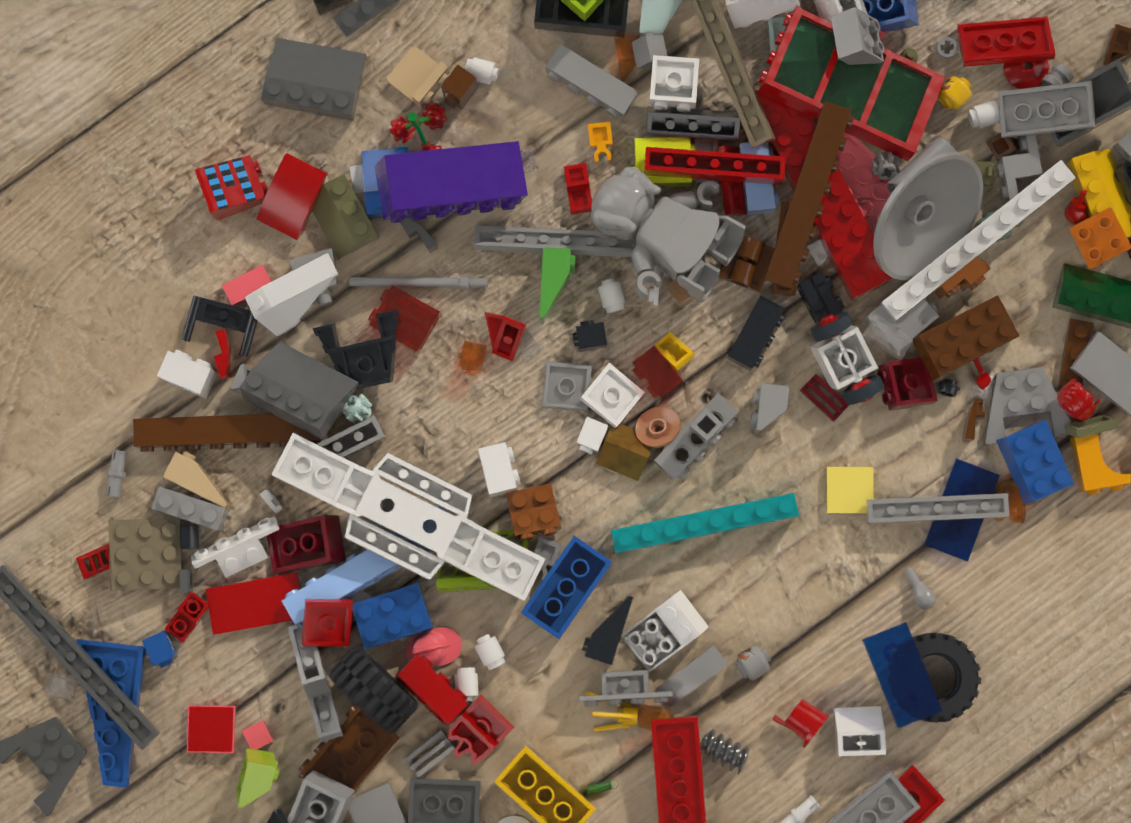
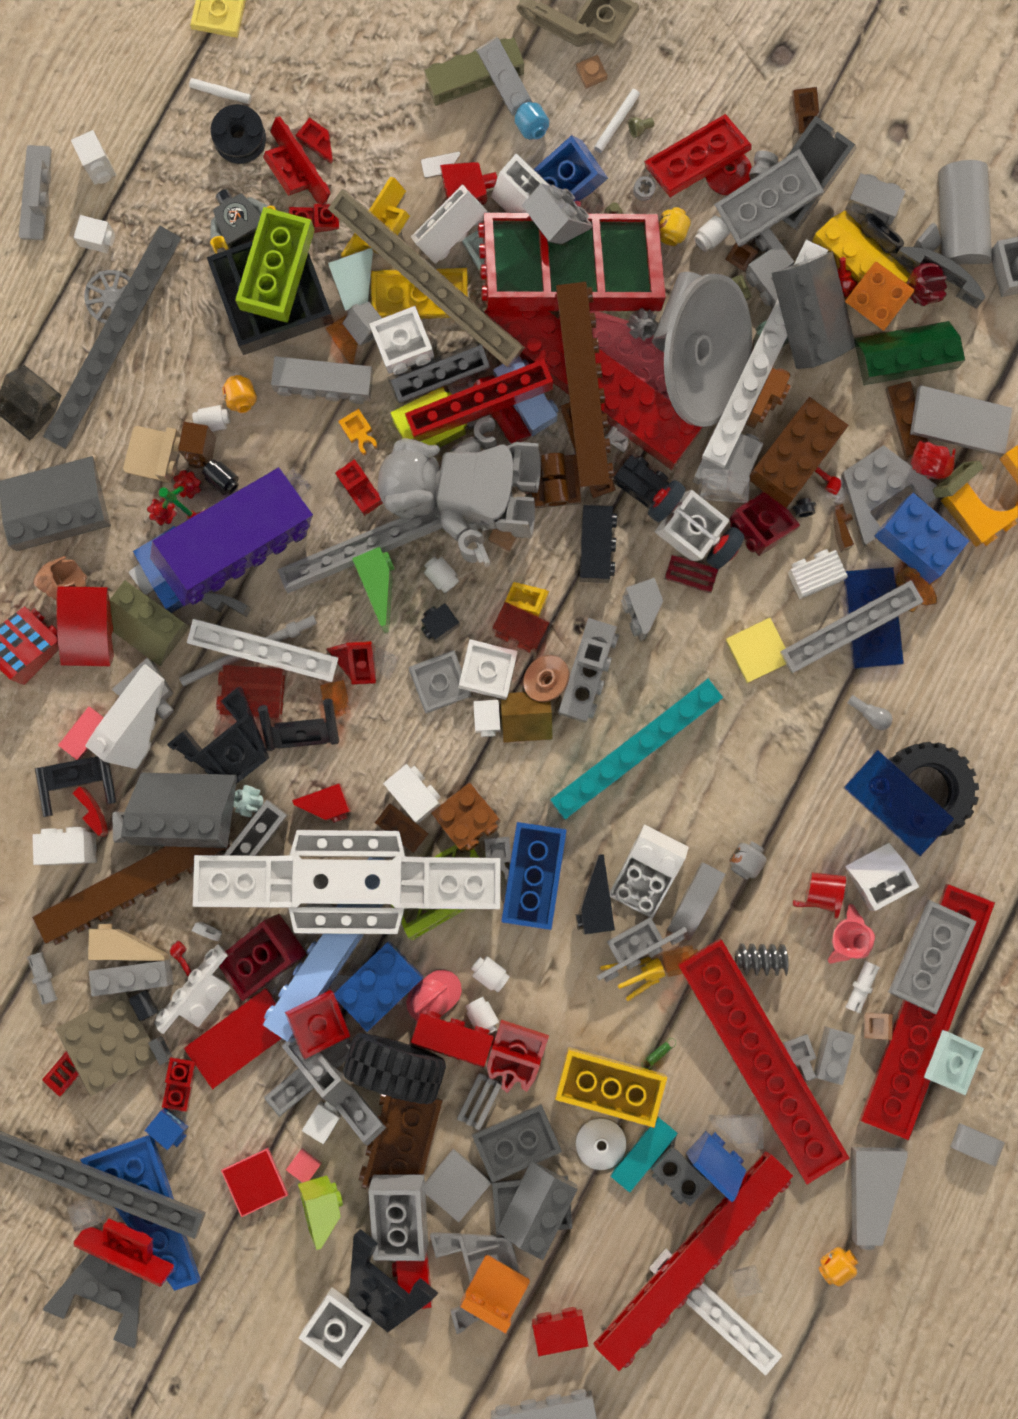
camera: 25 degrees left, 0 degrees up
none -> nougat hair [34,556,87,600]
none -> red bracket [74,1218,174,1287]
none -> red hand [170,941,192,976]
none -> white plate [187,619,338,682]
none -> black brick [202,459,239,495]
none -> light orange head [222,375,257,413]
none -> black plate [258,699,339,751]
none -> light grey tile [264,1038,352,1117]
none -> red slope [292,783,351,823]
none -> white brick [302,1101,341,1144]
none -> yellow tile [371,268,468,319]
none -> reddish brown plate [374,803,429,853]
none -> dark grey slope [772,251,856,369]
none -> white brick [788,549,848,599]
none -> coral piece [828,904,875,964]

